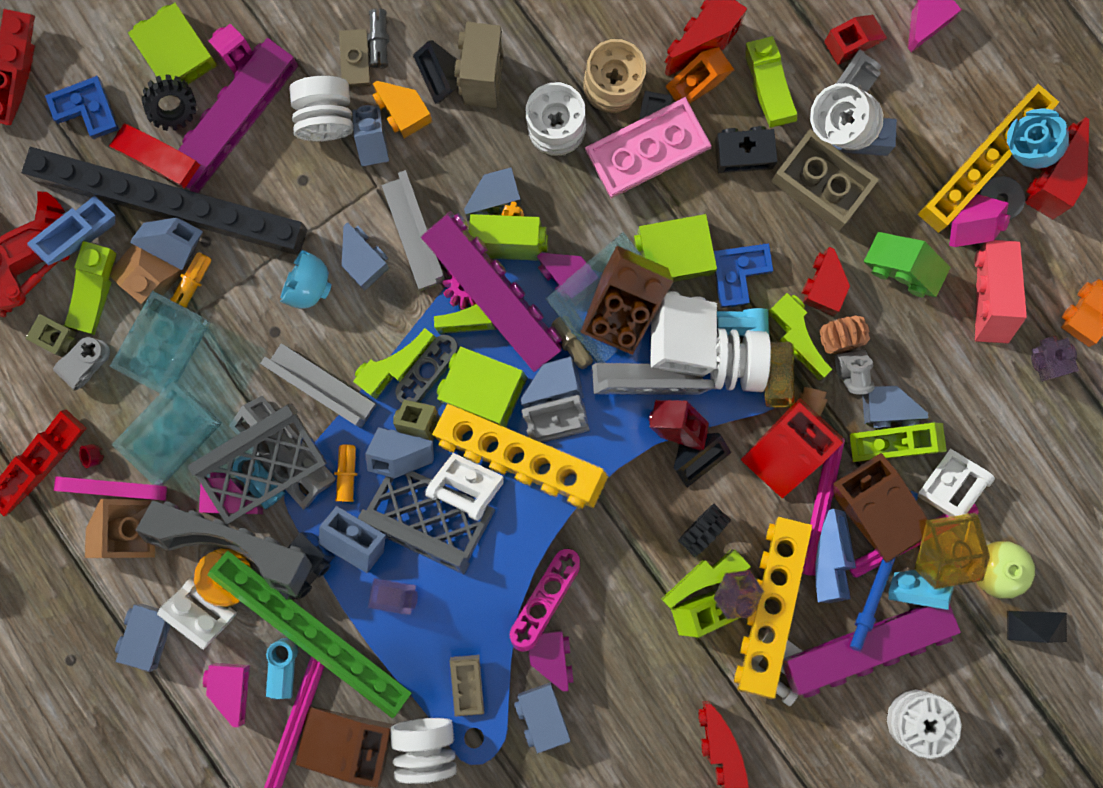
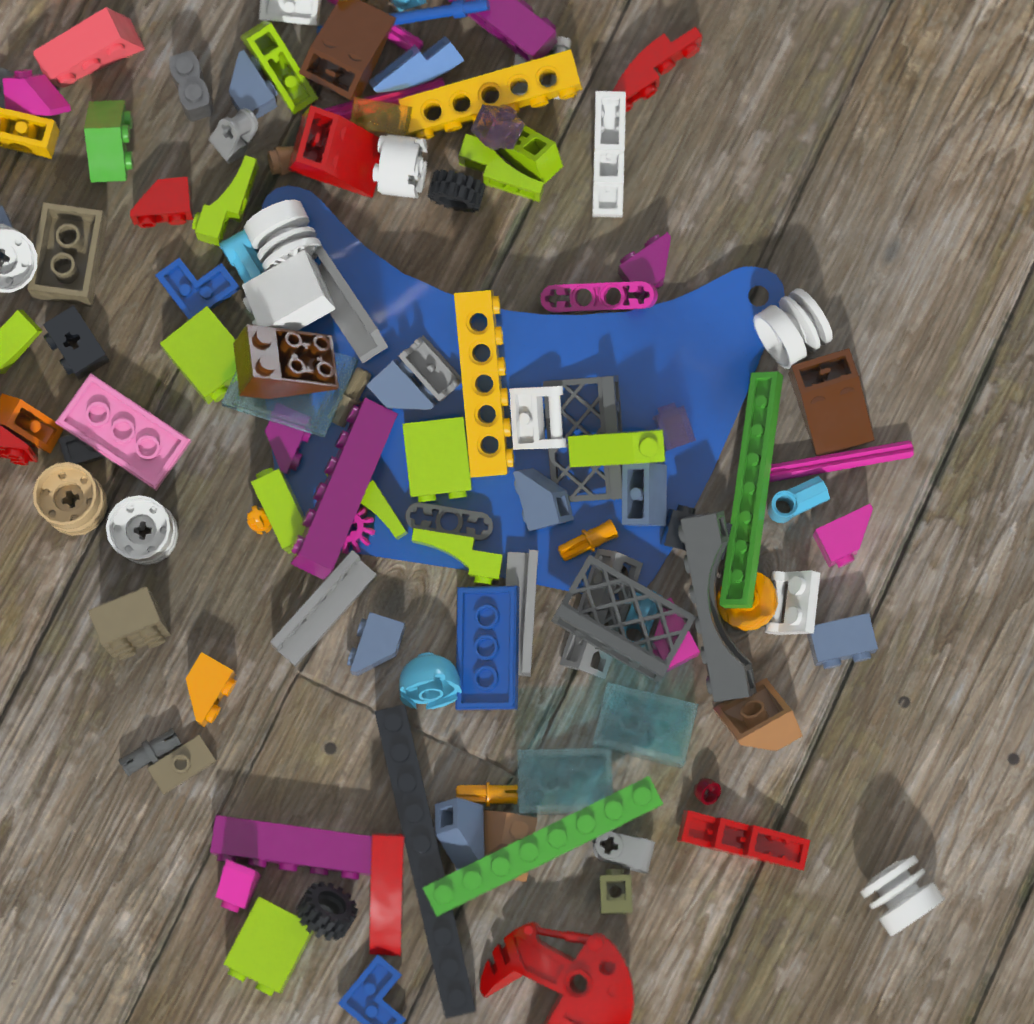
camera: 120 degrees left, 5 degrees down
medium blue slope [27,196,115,265] -> none
dark pink beam [54,477,168,501] -> none
lime slope [64,241,117,335] -> none
white wheel [289,76,354,141] -> none
sand blue slope [353,105,389,166] -> none
olive brick [393,400,440,441] -> none
black slope [413,40,457,104] -> none
dark tan plate [450,655,484,716] -> none
sand blue slope [464,167,521,221] -> none
sand blue brick [514,682,571,753] -> none
dark red slope [649,400,709,450] -> none
black slope [674,433,732,488] -> none
clear yellow brick [765,342,795,407] -> none
nougat gear [819,315,870,354] -> none
none -> flat silver brick [169,50,213,122]
none -> clear yellow plate [351,97,412,137]
none -> white brick [372,134,427,198]
none -> bright green plate [423,776,663,917]
none -> blue tile [455,586,520,710]
none -> lime slope [568,429,665,467]
none -> white slope [593,91,626,217]

